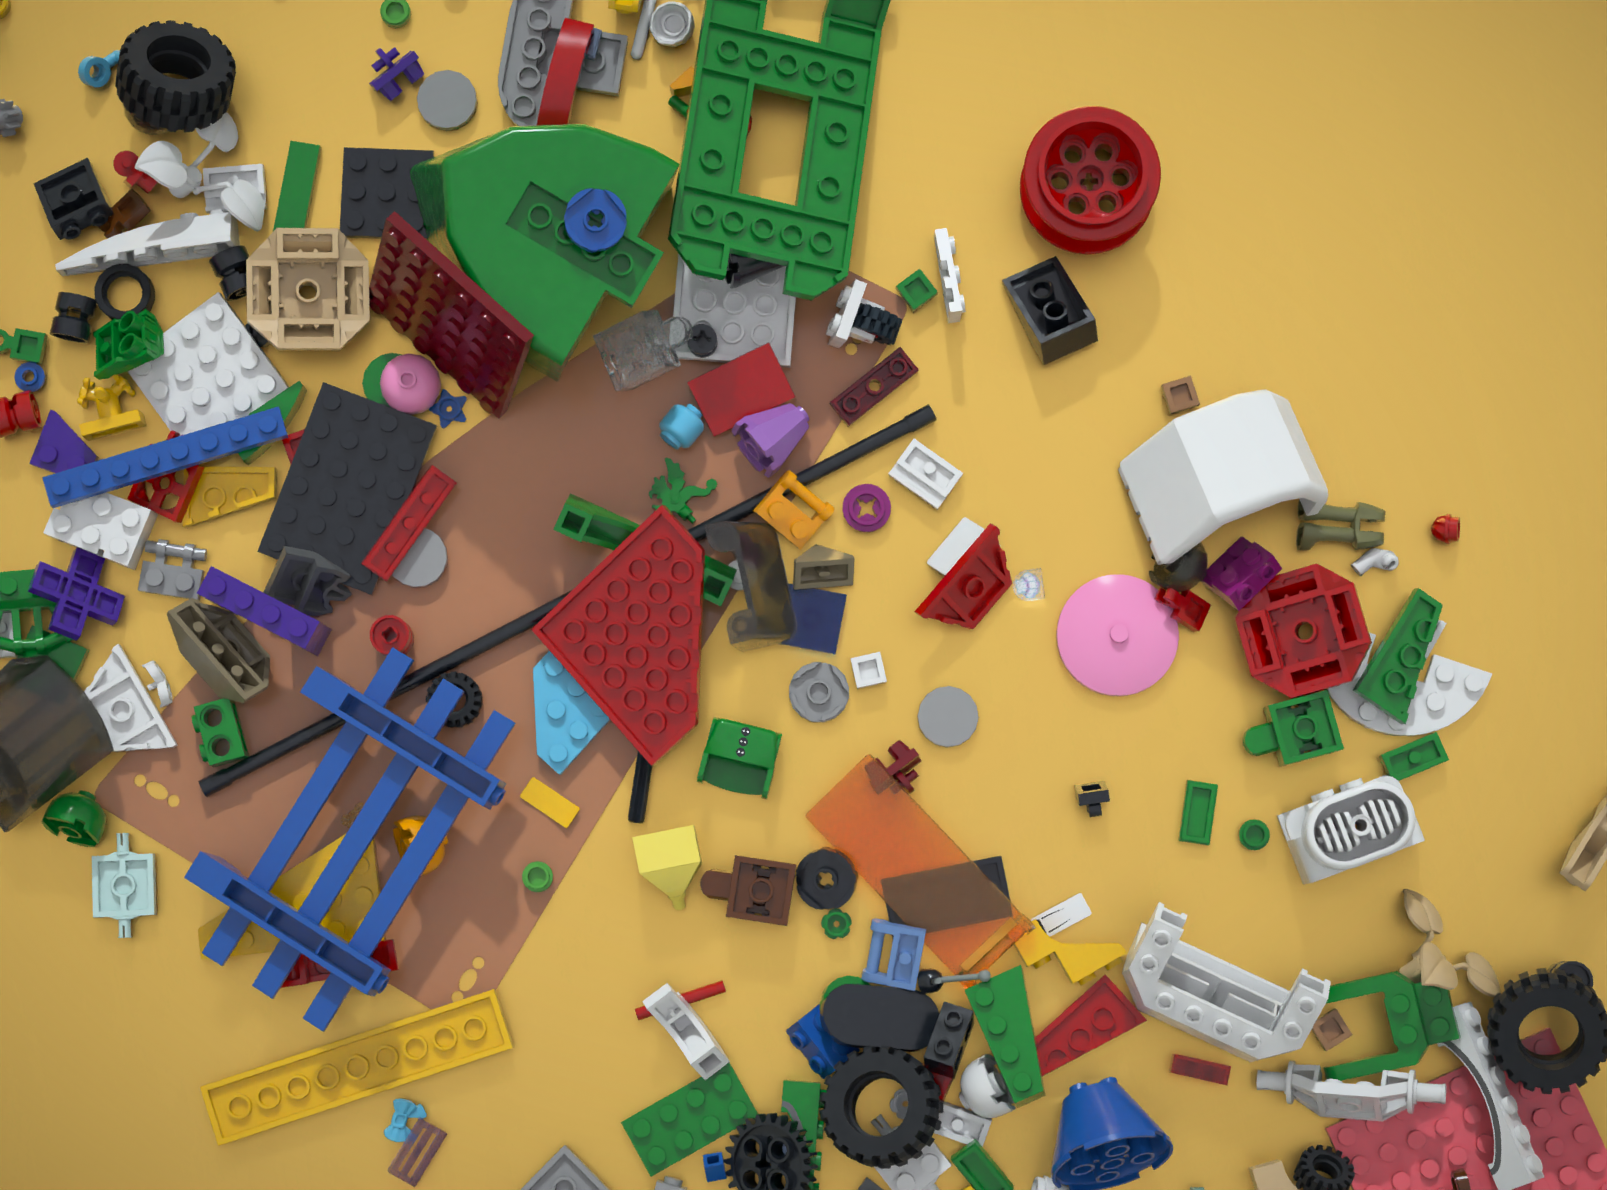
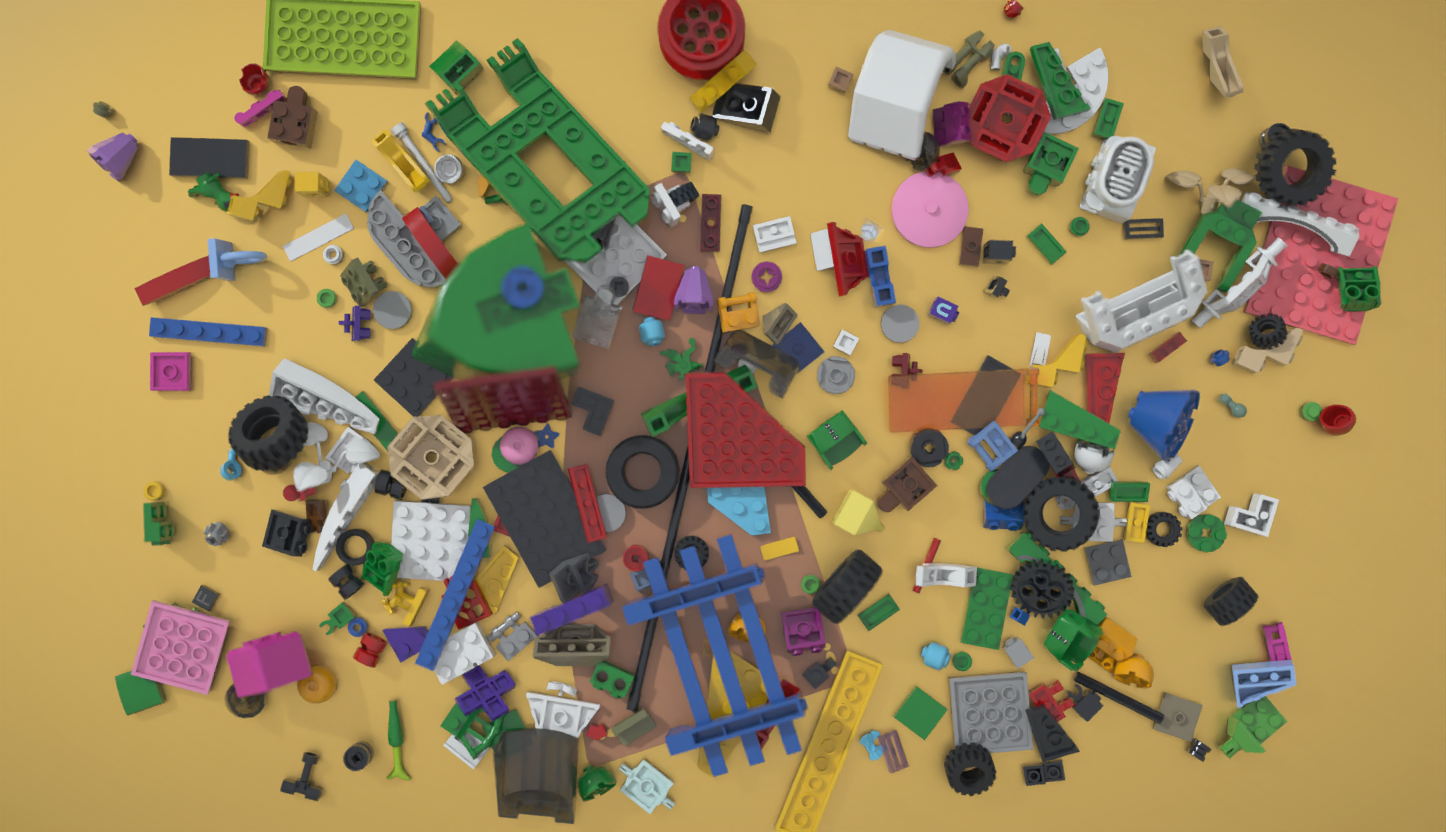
camera: 50 degrees left, 5 degrees up
none -> white wedge [269,358,379,434]
none -> olive plate [340,258,387,307]
none -> black plate [572,387,615,436]
none -> red piece [586,723,608,741]
none -> black tyre [605,435,680,509]
none -> olive panel [611,706,656,746]
none -> sand blue tile [630,567,651,591]
none -> yellow arch [689,50,757,113]
none -> black head [690,113,720,141]
none -> magenta plate [781,607,826,656]
none -> black plate [803,657,836,689]
none -> black tyre [812,549,883,624]
none -> green tile [858,593,900,631]
none -> blue arch [865,245,896,308]
none -> green tile [893,686,948,740]
none -> medium azure head [921,642,951,671]
none -> dark purple brick [928,296,959,325]
none -> green tile [952,651,972,671]
none -> reddish brown plate [959,226,983,267]
none -> black brick [983,240,1016,265]
none -> green plate [1002,51,1025,80]
none -> black tile [1124,218,1164,240]
none -> blue plate [1211,349,1230,366]

